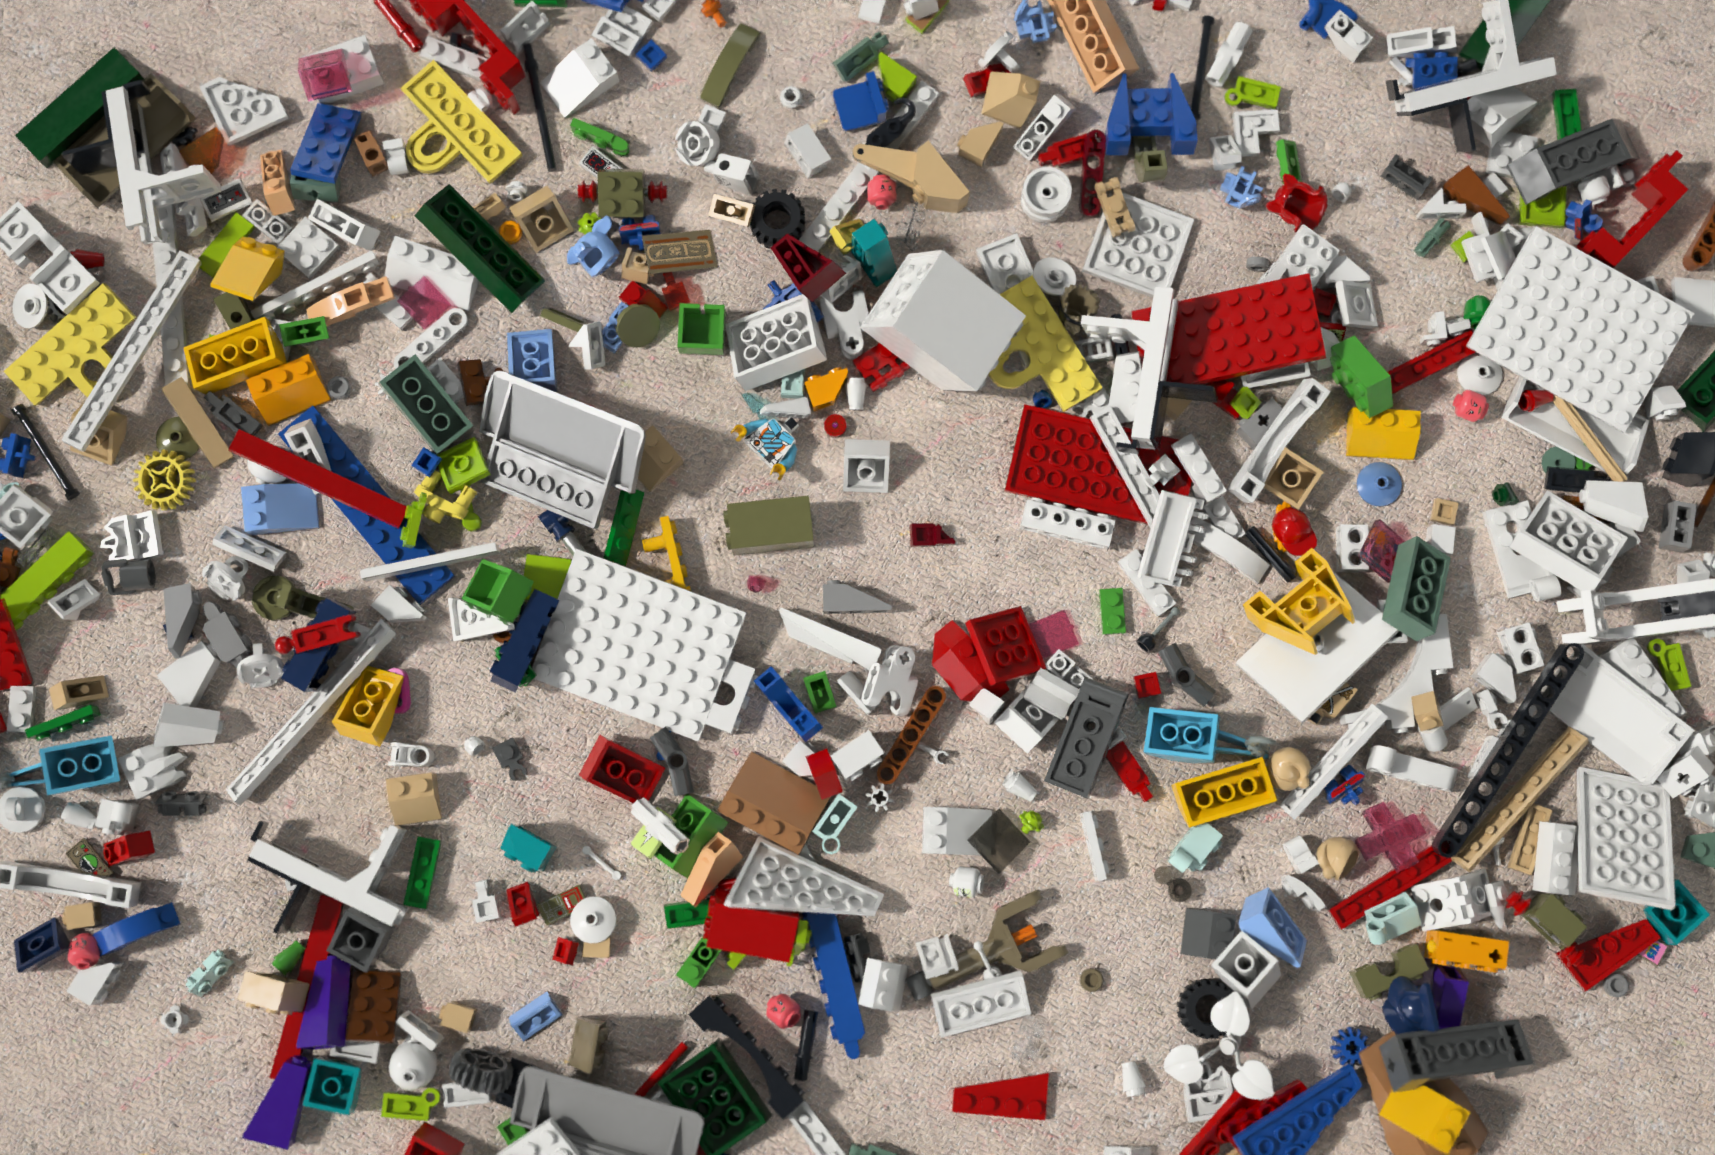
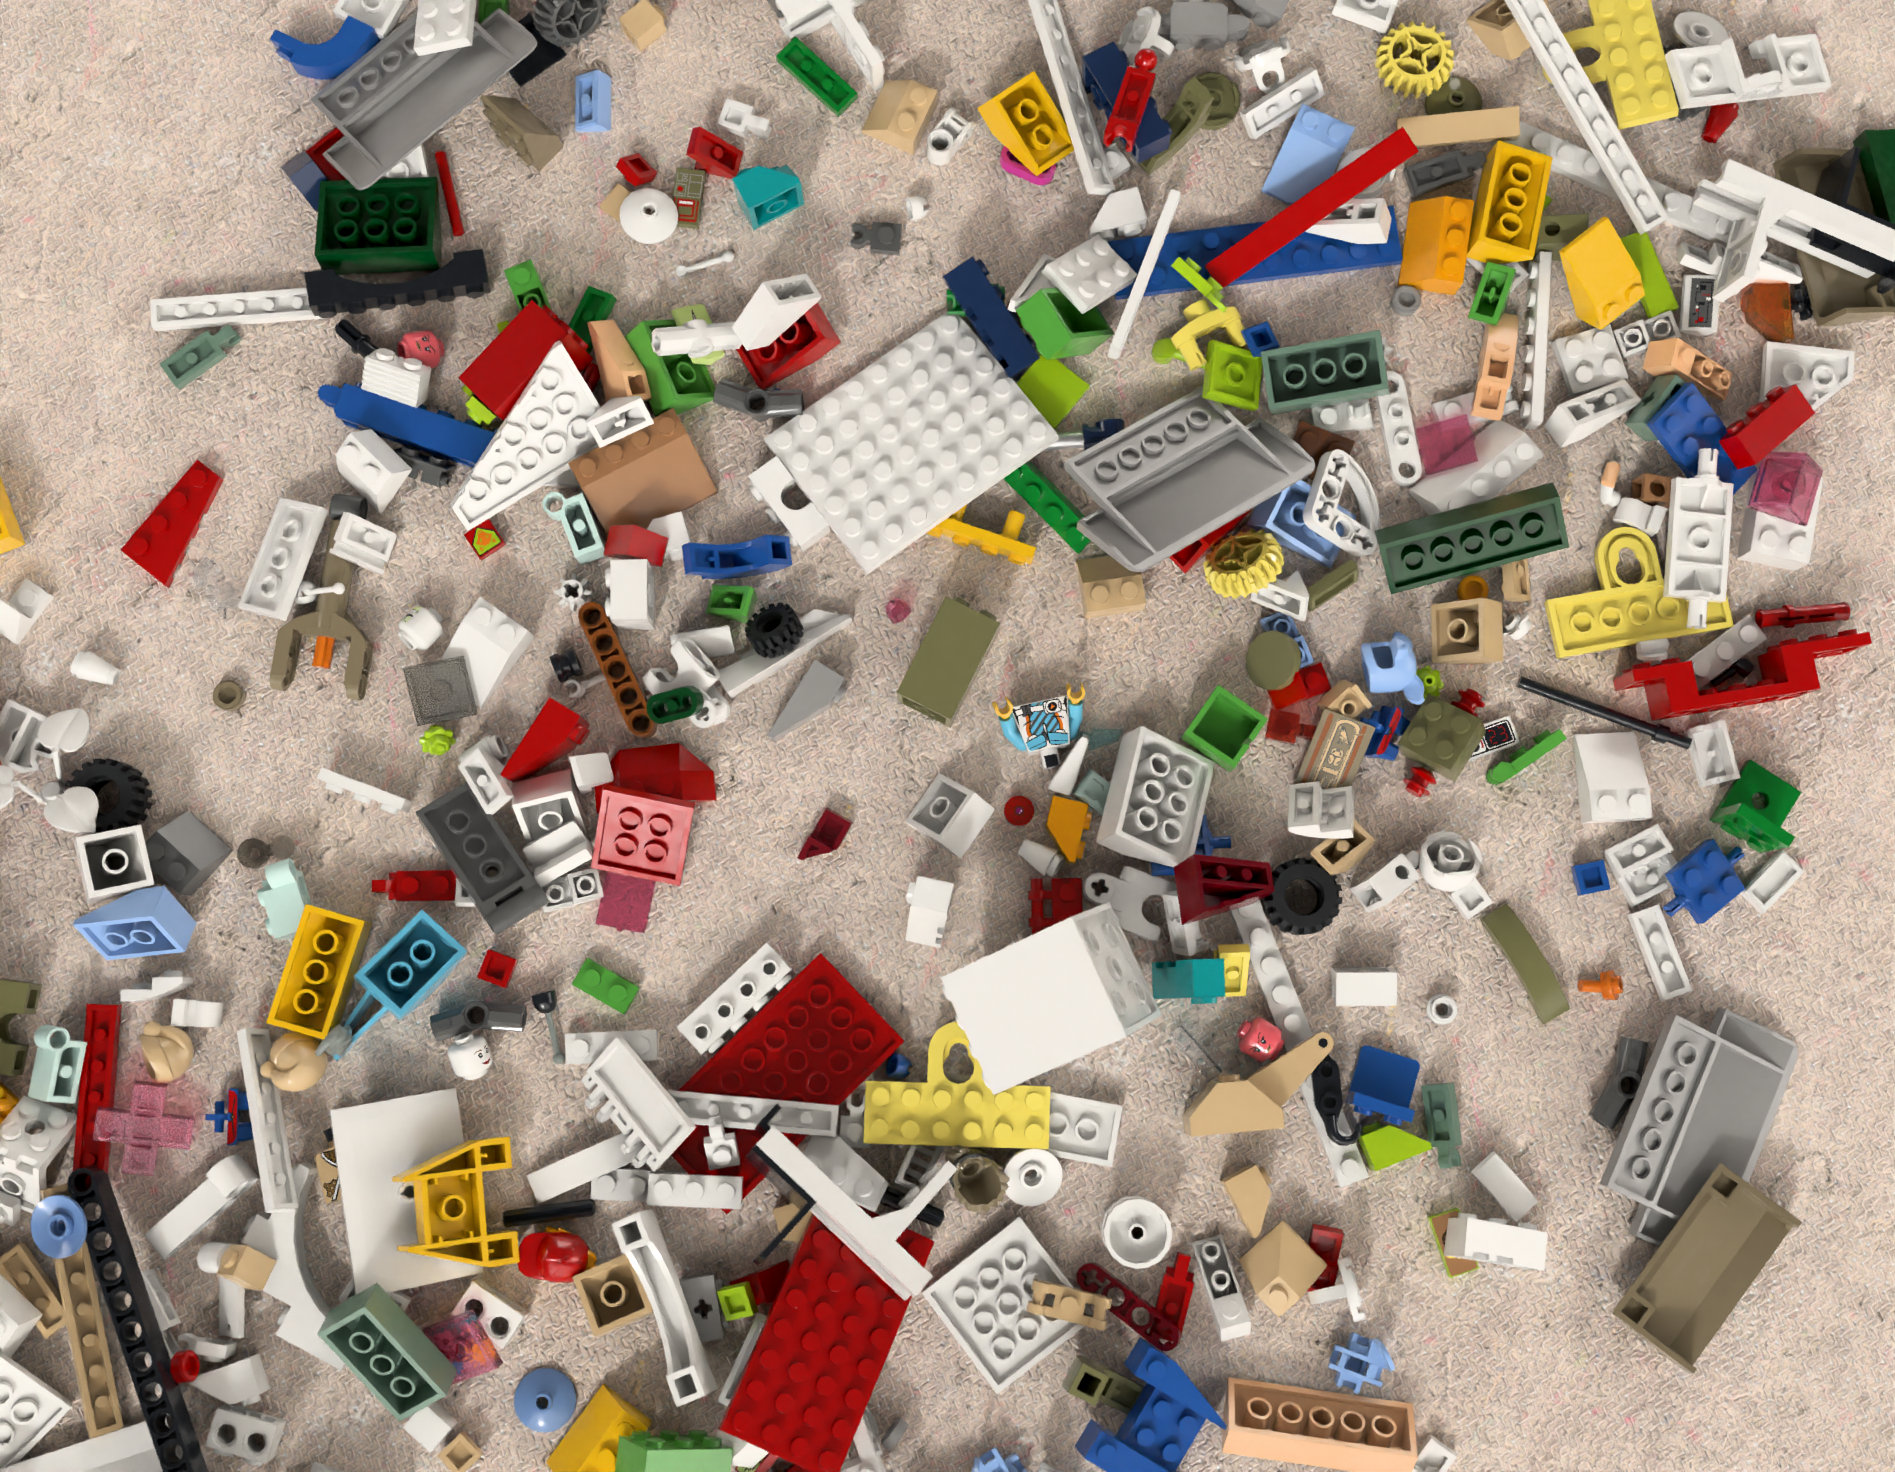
camera: 125 degrees right, 0 degrees up
none -> medium blue dish [31,1195,87,1259]
none -> red tile [170,1350,200,1384]
none -> white brick [361,348,431,408]
none -> white head [447,1032,492,1080]
none -> white slope [458,747,514,814]
none -> tile [464,519,506,561]
none -> red slope [500,697,590,783]
none -> black wheel [550,647,584,683]
none -> white slope [586,396,654,448]
none -> dark green plate [647,686,704,724]
none -> white slope [732,274,822,351]
none -> black tyre [745,603,804,658]
none -> white wedge [905,875,954,948]
none -> white plate [1042,235,1138,314]
none -> light yellow gear [1203,528,1285,599]
none -> white slope [1288,781,1354,839]
none -> white beam [1303,449,1380,557]
none -> arm [1600,461,1621,507]
none -> white plate [1663,448,1734,629]
none -> red brick [1718,384,1815,469]

